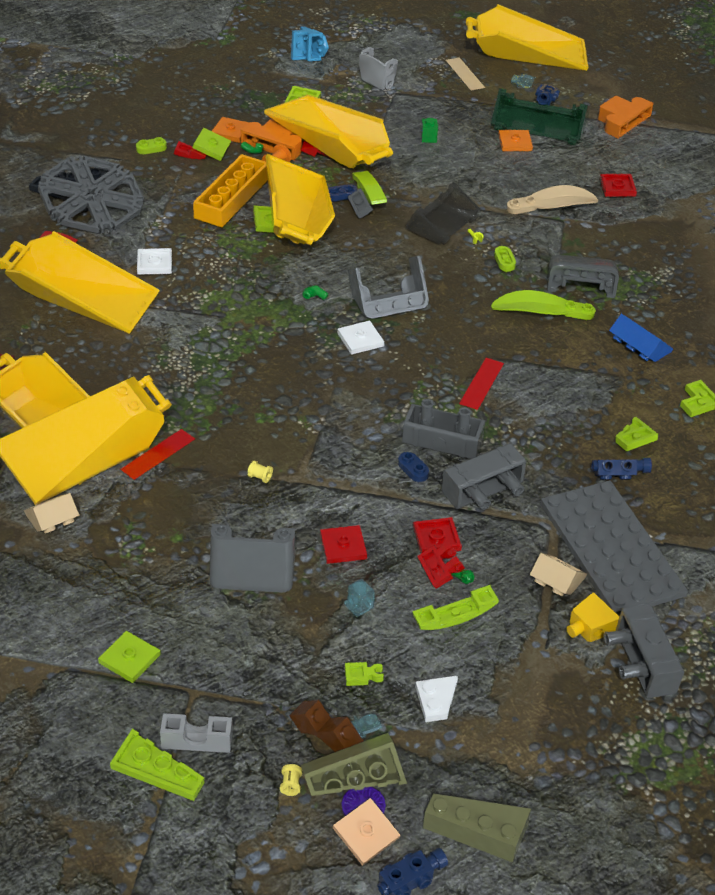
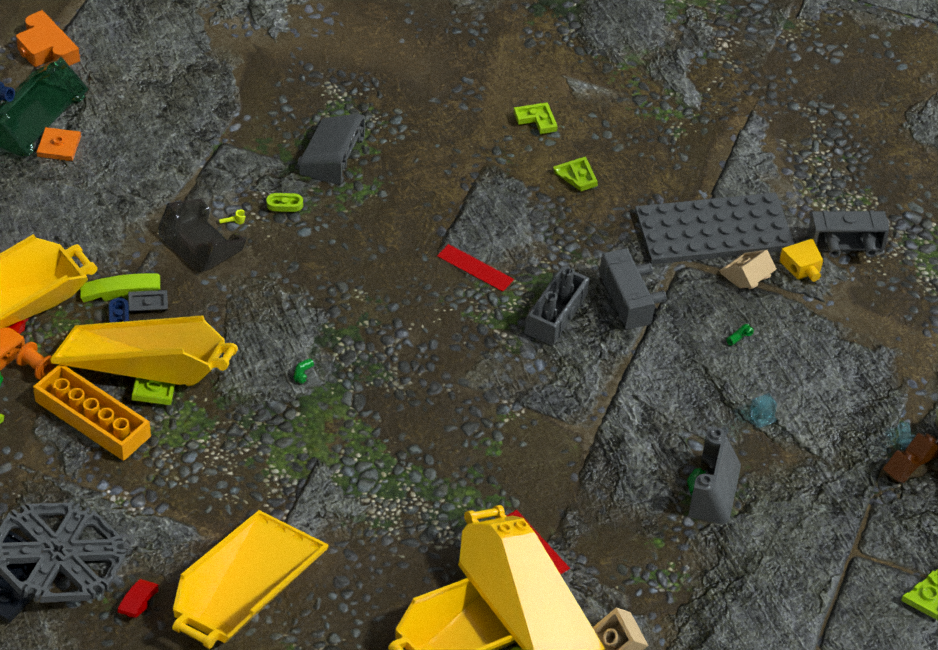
camera: 80 degrees left, 5 degrees up
lime plate [98,631,161,683] -> none
white plate [137,248,172,274] -> none
light grey arch [160,713,233,753] -> none
light yellow bush [248,460,273,483] -> none
red plate [320,525,367,564] -> none
white plate [337,321,384,355] -> none
lime plate [345,662,384,686] -> none
windscreen [348,256,429,319] -> none
dark blue plate [398,452,429,482] -> none
lime slope [412,585,499,630] -> none
red plate [413,517,462,553] -> none
white wing [415,676,458,722] -> none
red plate [417,542,465,589] -> none
green brick [421,118,438,143] -> none
lime plant [491,290,596,320] -> none
tan plant [507,185,598,214] -> none
dark blue brick [591,458,652,479] -> none
red plate [600,174,637,197] -> none
blue slope [609,313,673,362] -> none

